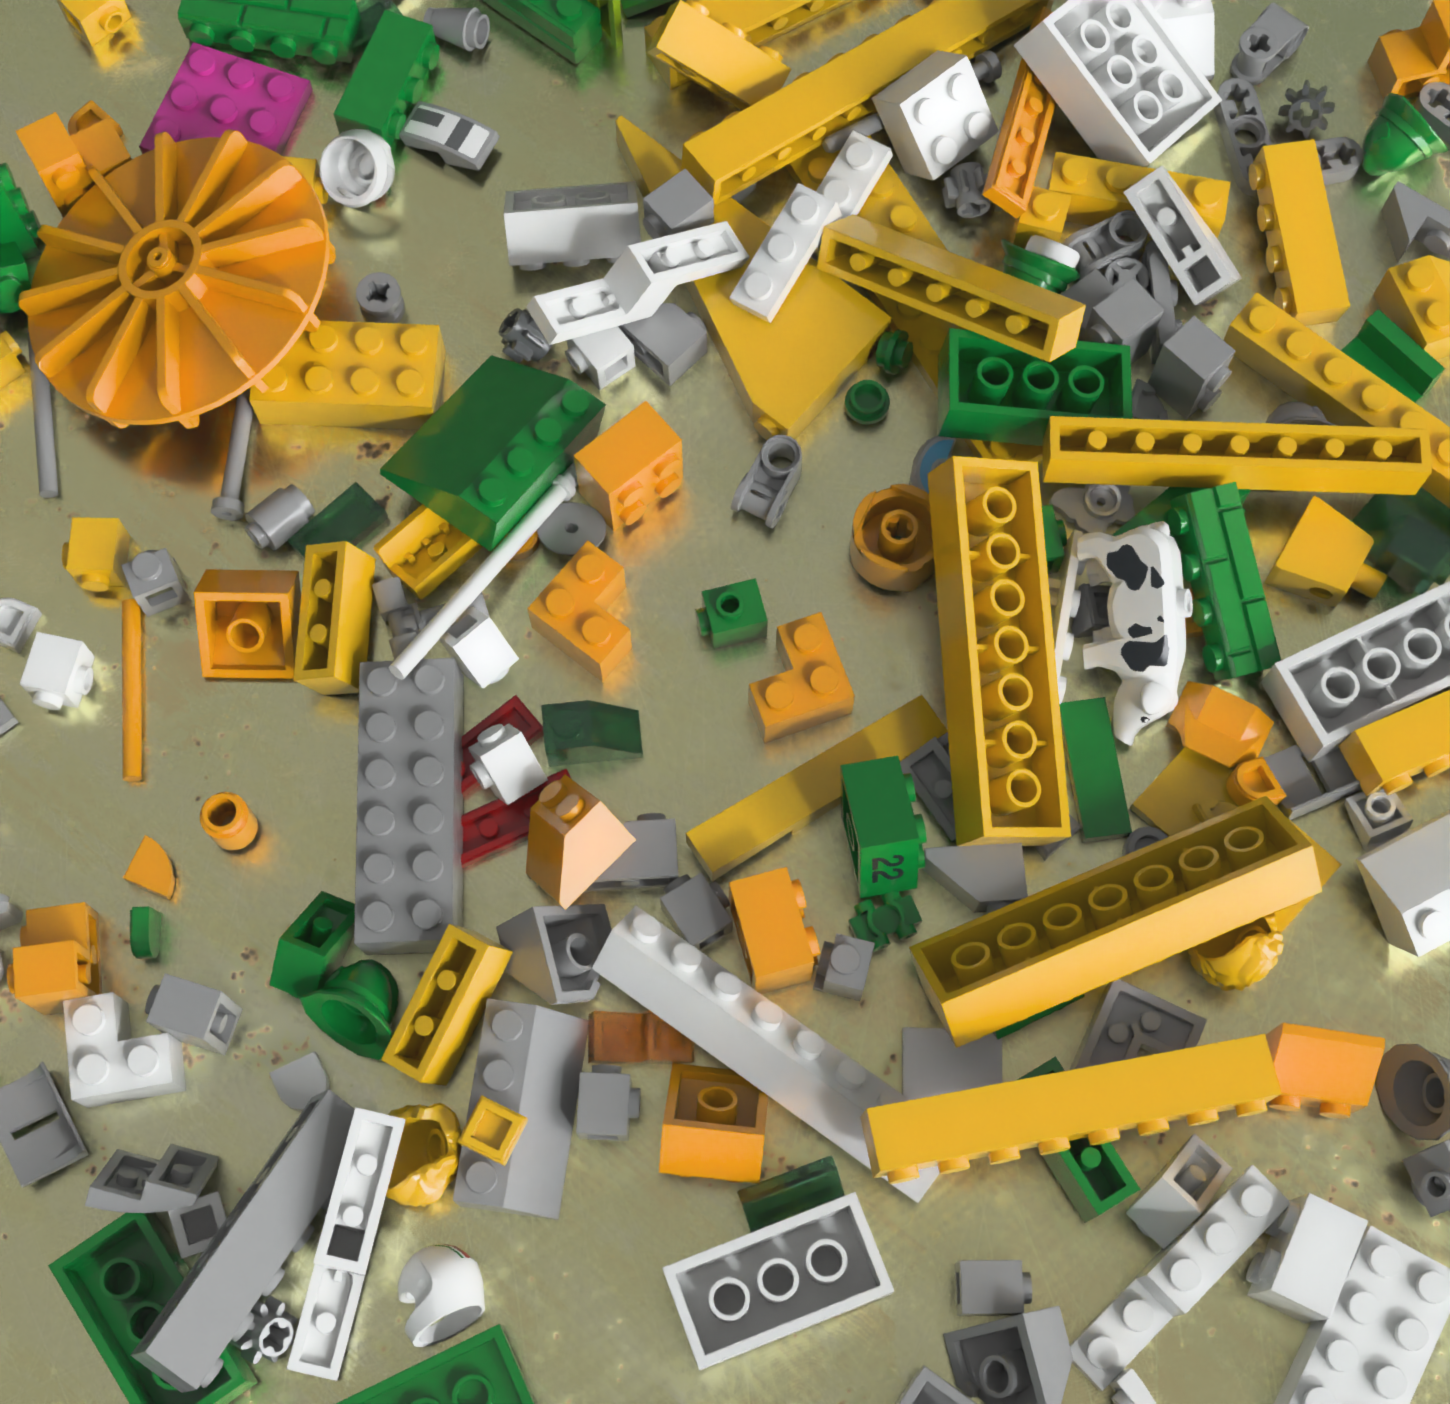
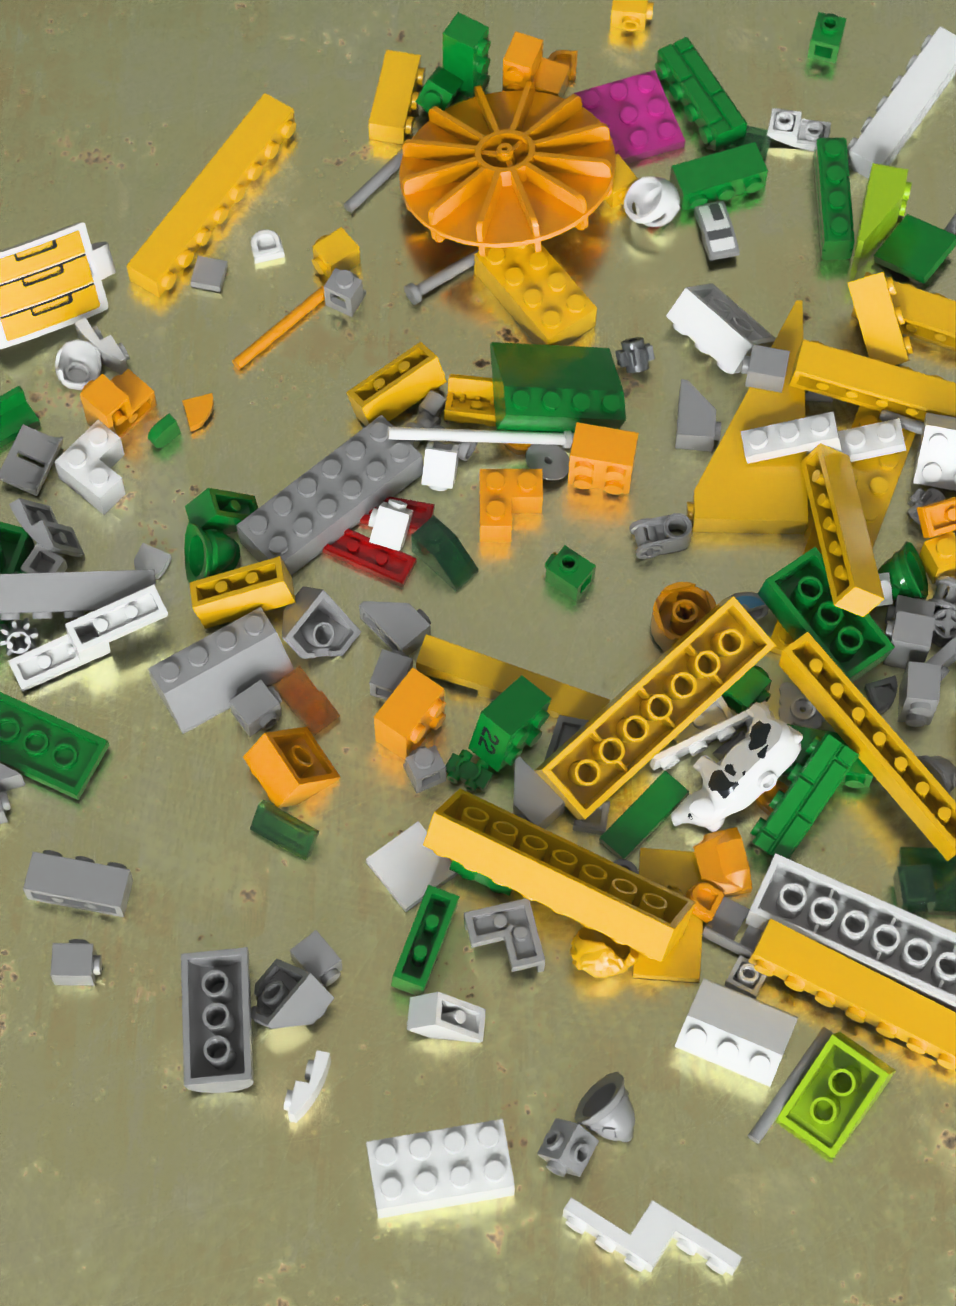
camera: 50 degrees right, 5 degrees down
white brick [20,632,95,710] -> none
light grey brick [145,973,243,1056] -> none
light orange slope [194,569,301,679] -> none
light orange brick [200,792,258,850] -> none
light grey brick [244,484,315,551] -> none
clear green tile [287,482,388,561] -> none
light grey wheel [356,272,405,323] -> none
yellow hair [386,1103,462,1207] -> none
white helmet [398,1244,485,1347] -> none
light grey cone [423,7,490,51] -> none
yellow tile [457,1095,528,1167] -> none
white bracket [526,221,749,345] -> none
light orange slope [526,775,636,910] -> none
white brick [565,326,635,390] -> none
white brick [592,905,940,1203] -> none
white brick [662,1192,894,1371] -> none
light orange brick [748,612,855,744] -> none
green plate [845,380,890,424] -> none
yellow brick [860,1034,1282,1184] -> none
green plate [876,329,913,375] -> none
white tile [1025,235,1080,268] -> none
white bracket [1070,1165,1290,1391] -> none
white brick [1246,1193,1368,1323] -> none
yellow torso [1264,495,1388,607] -> none
light orange slope [1266,1022,1385,1119] -> none

